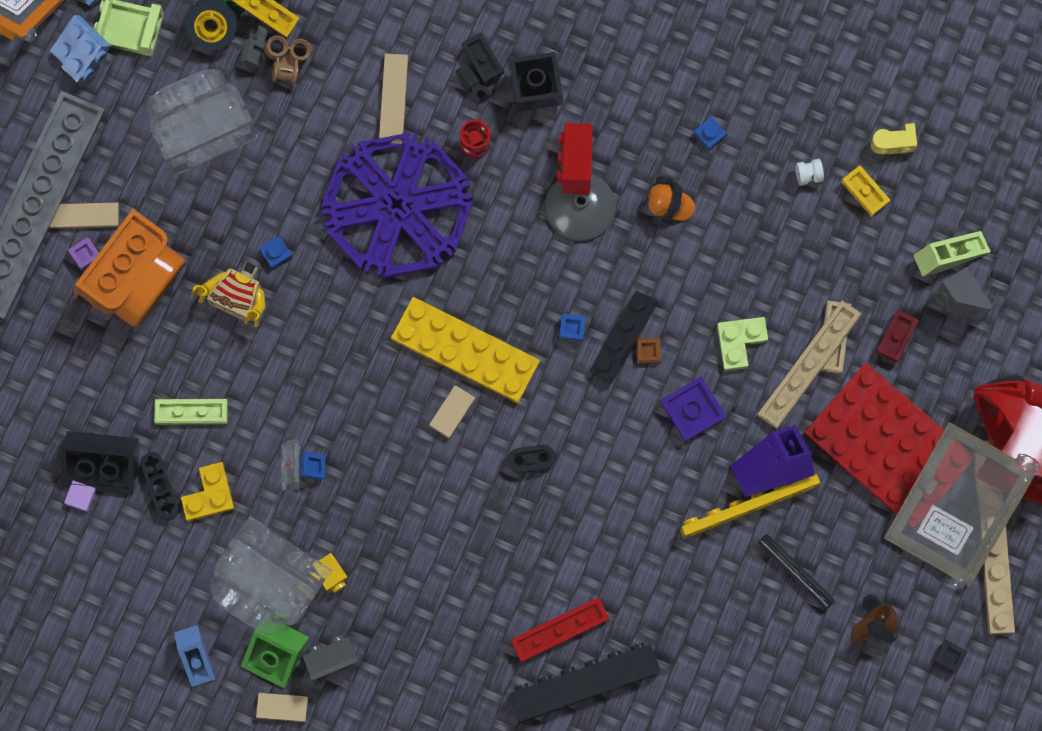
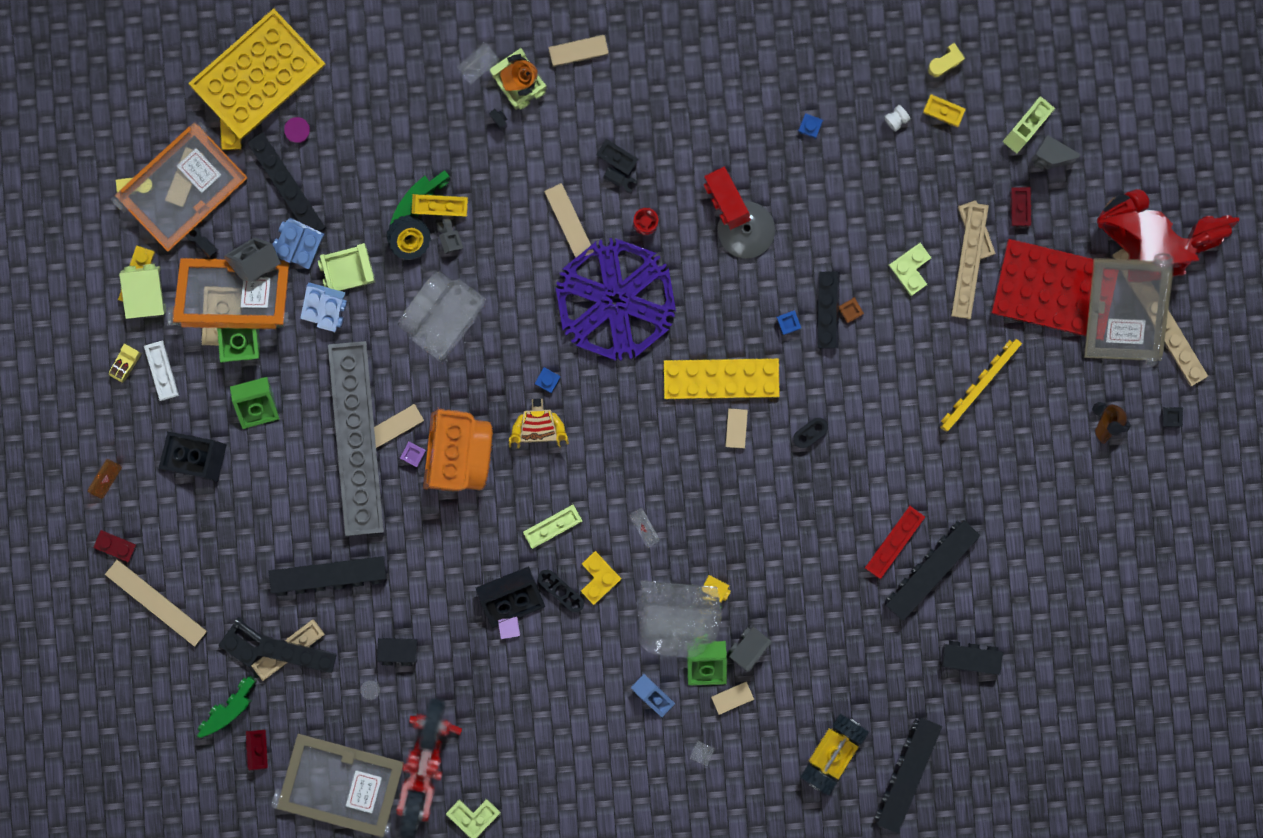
camera: 30 degrees left, 10 degrees up
medium nougat piece [264,36,311,84] -> none
blue plate [299,452,325,481] -> none
black piece [509,52,563,112] -> none
cap [648,176,695,229] -> none
dark purple plate [660,376,727,442] -> none
dark purple slope [730,425,815,497] -> none
black axle [758,534,835,610] -> none

